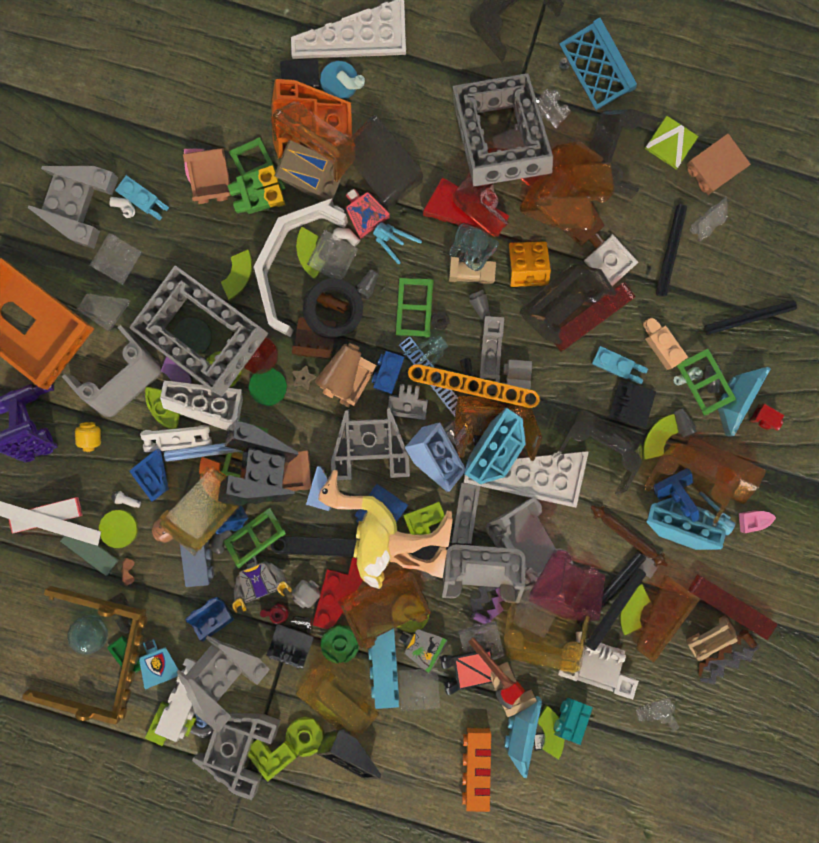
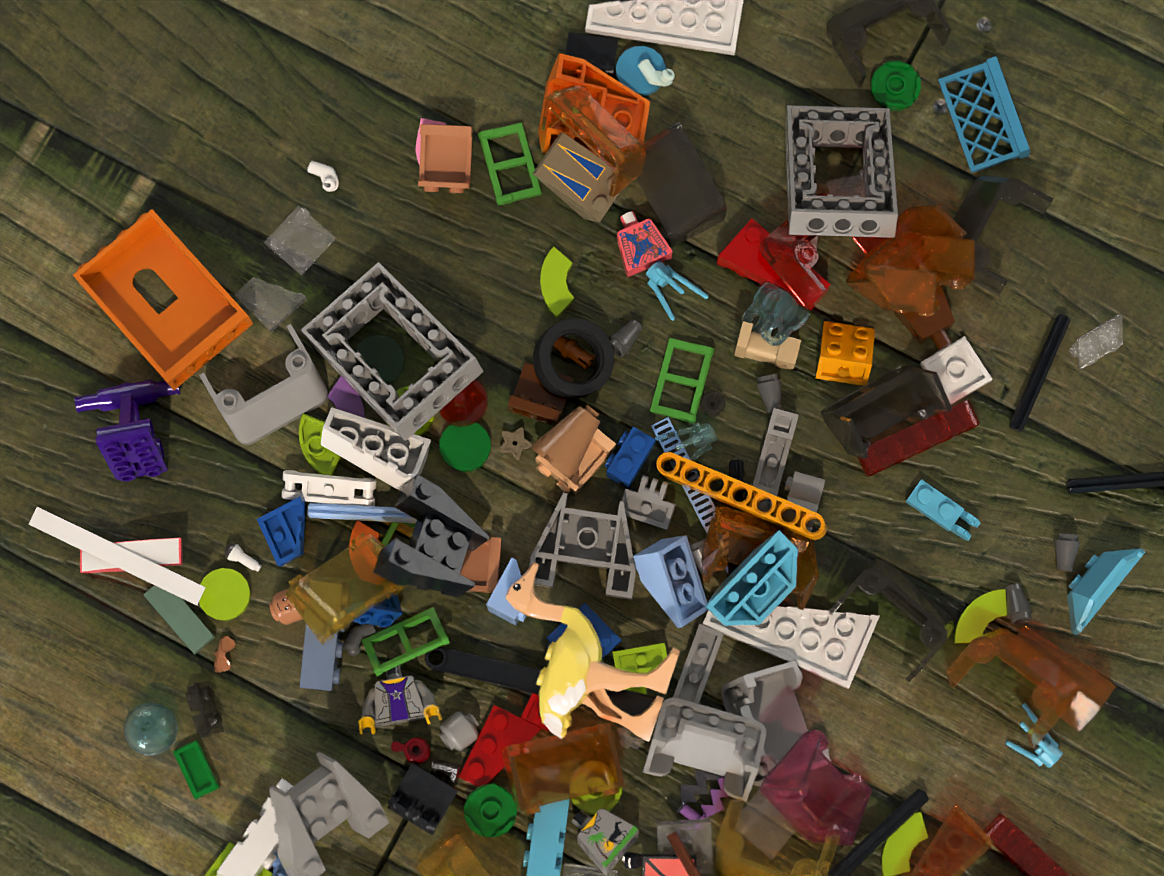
camera: 15 degrees right, 10 degrees down
pearl gold piece [22,586,147,725] -> none
light grey wedge [28,166,118,249] -> none
yellow head [75,422,101,452] -> none
medium azure hinge [115,175,169,221] -> none
medium azure torso [139,639,179,689] -> none
blue bracket [185,597,234,642] -> none
lime tile [221,250,252,300] -> none
bright green hips [228,165,286,214] -> none
white panel [254,198,348,337] -> none
clear hinge [307,230,358,280] -> none
white arm [331,228,361,247] -> none
clear hips [536,89,571,128] -> none
black axle [577,552,646,628] -> none
reddish brown wheel [591,505,668,567] -> none
black hinge [609,381,656,428] -> none
light grey sticker [639,556,659,579] -> none
light nougat hinge [643,318,688,370] -> none
lime tile [645,116,699,169] -> none
medium azure wedge [647,498,726,550] -> none
blue bracket [654,468,700,522] -> none
light aqua arm [674,367,703,386] -> none
bright green window [677,349,736,416] -> none
nougat panel [686,134,751,195] -> none
bright pink plate [739,510,776,533] -> none
red brick [749,404,785,431] -> none
none -> green tile [870,61,921,111]

